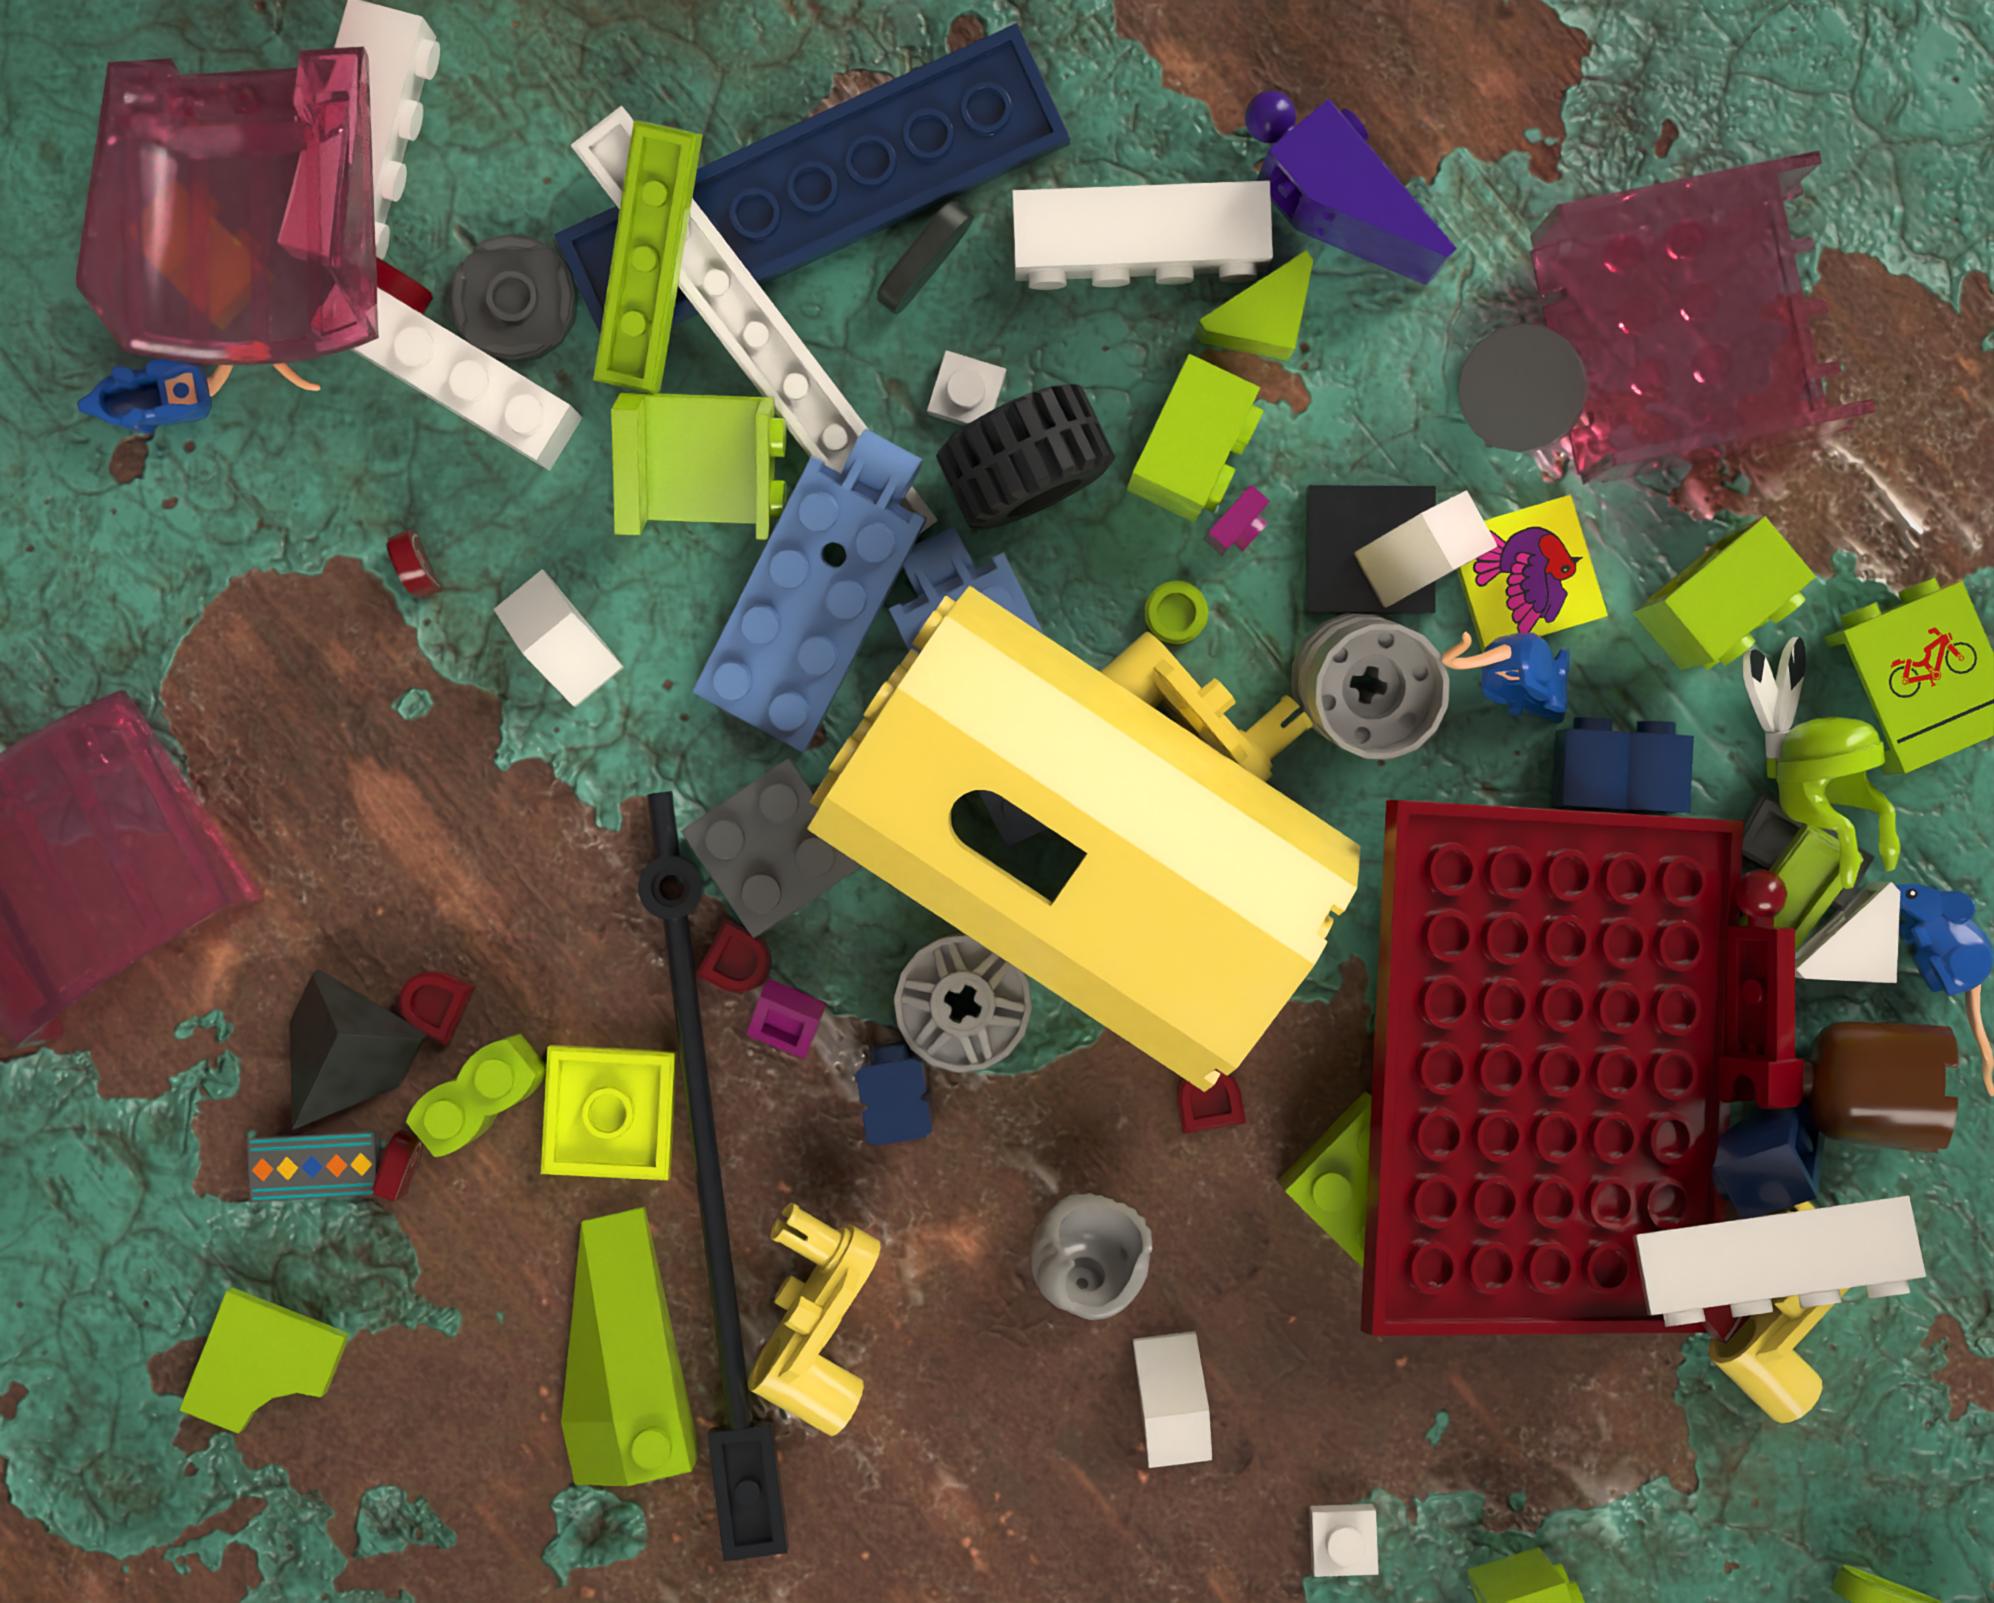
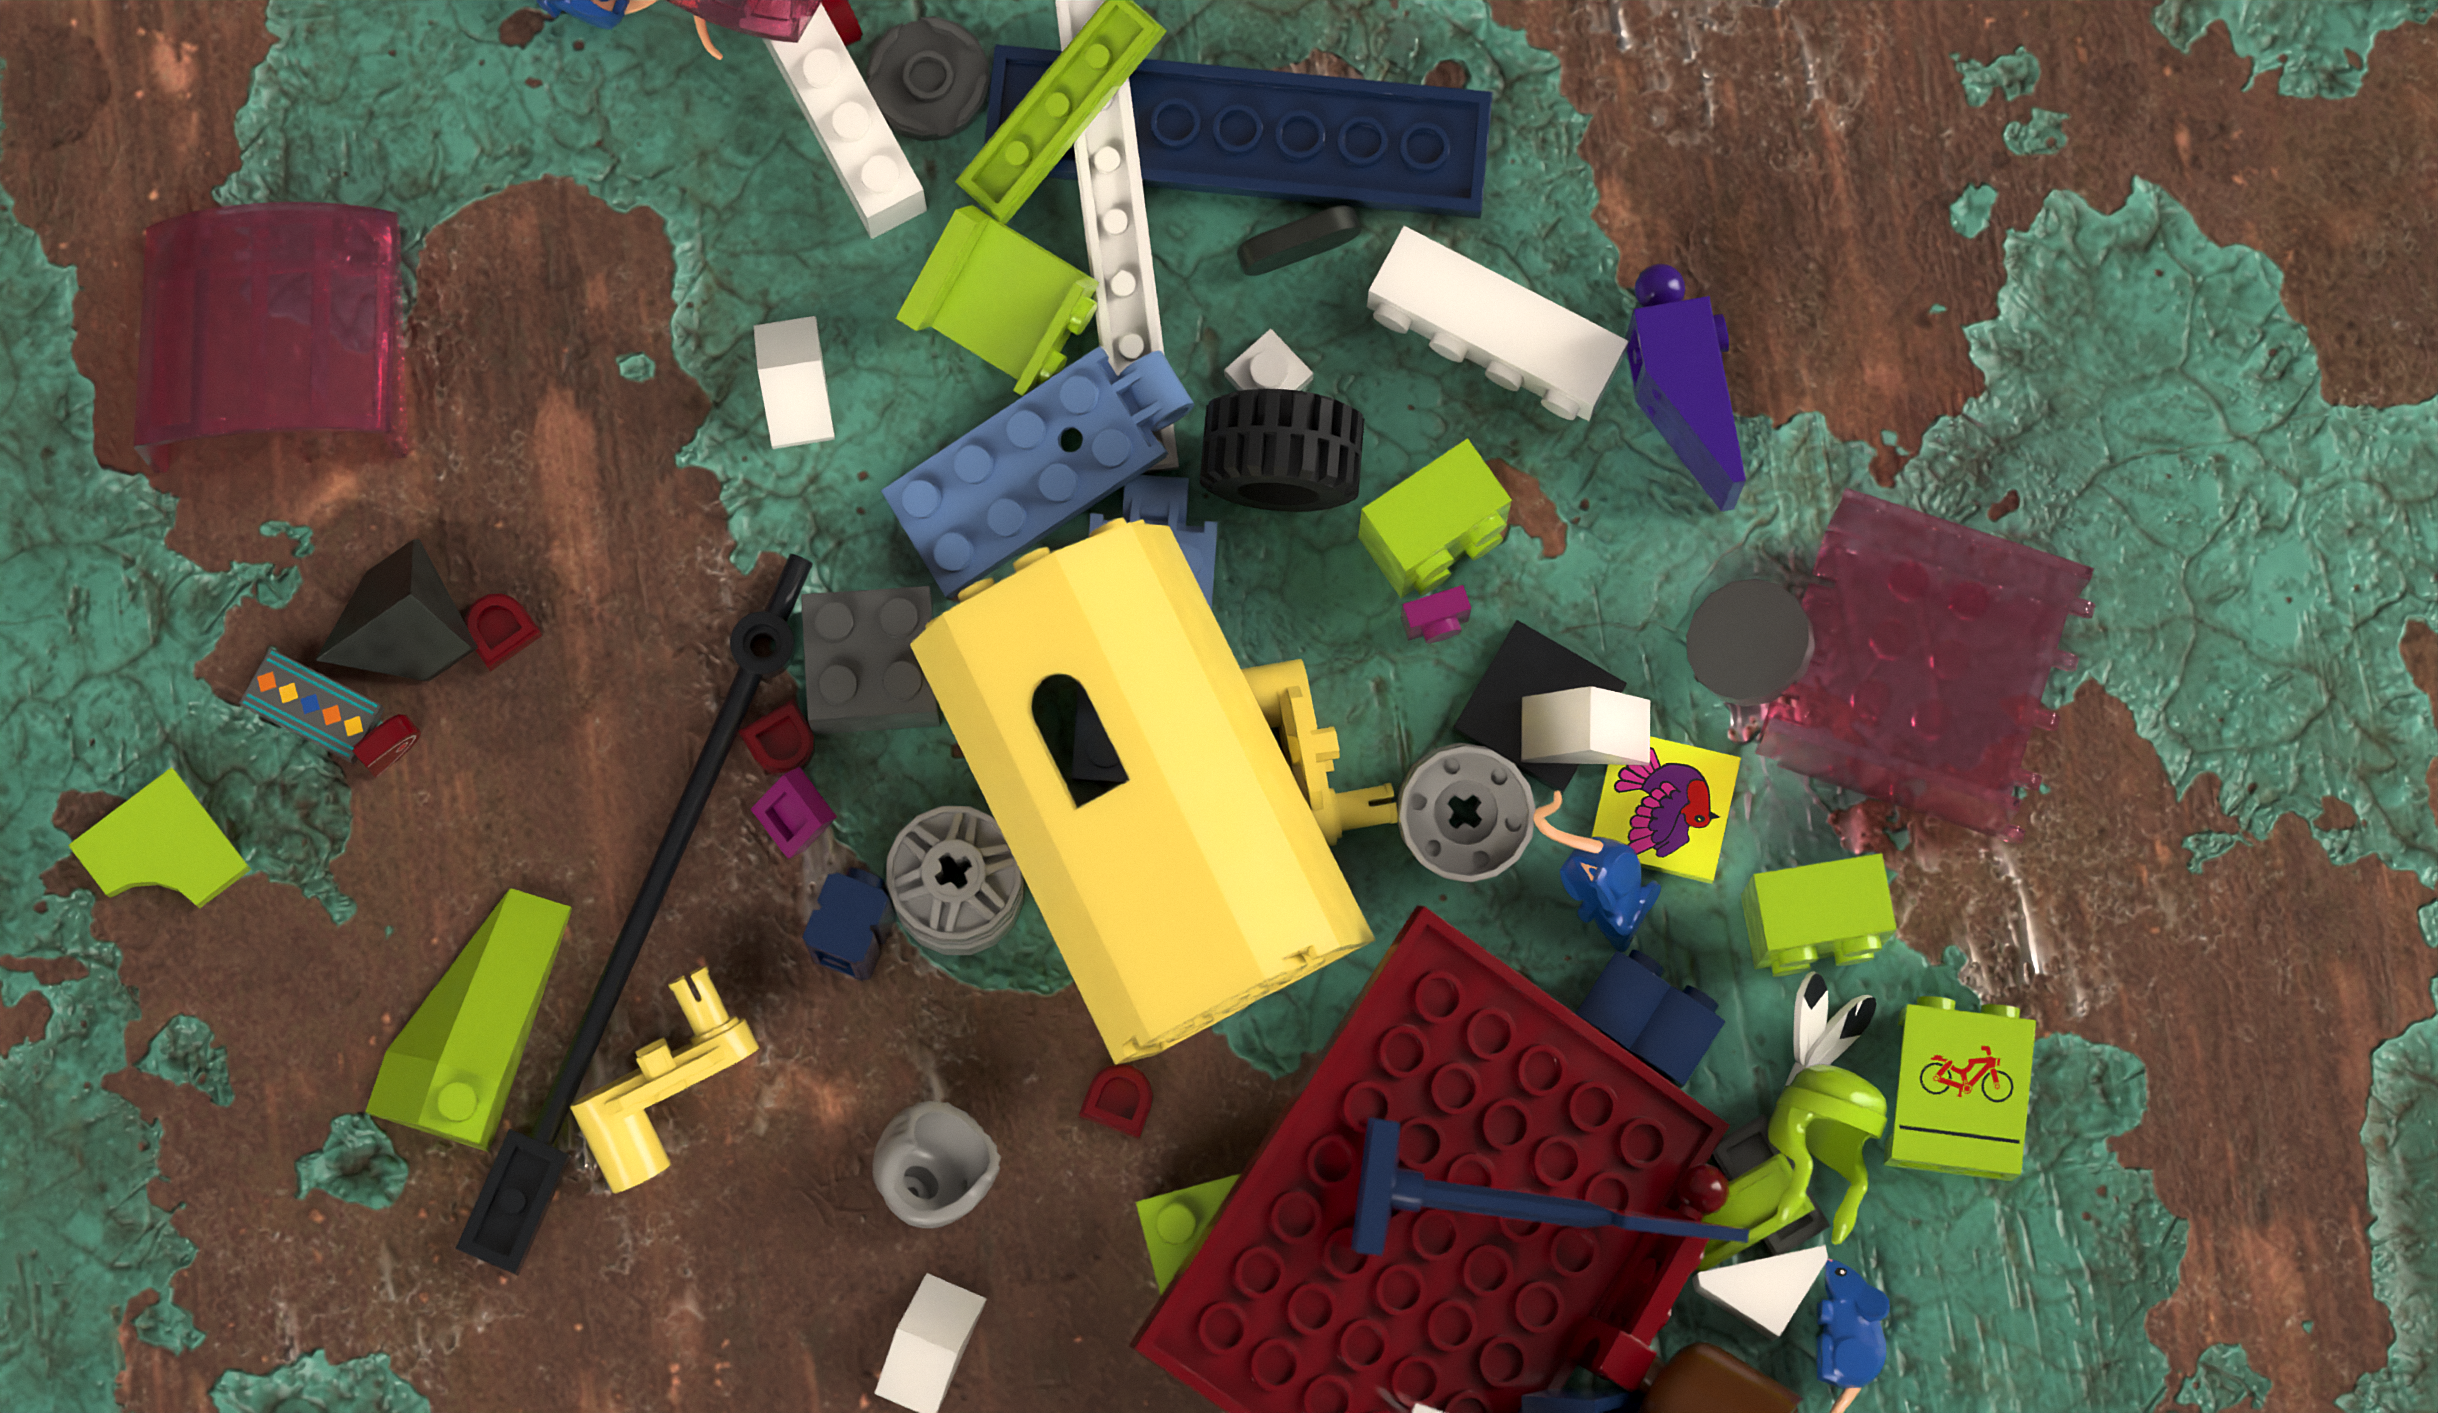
camera: 25 degrees right, 10 degrees down
dark red tile [386,529,442,599] -> none
lime brick [406,1034,546,1157] -> none
neon yellow tile [541,1045,677,1180] -> none
lime tile [1144,581,1208,646] -> none
lime slope [1194,250,1314,361] -> none
none -> dark blue piece [1350,1117,1750,1256]

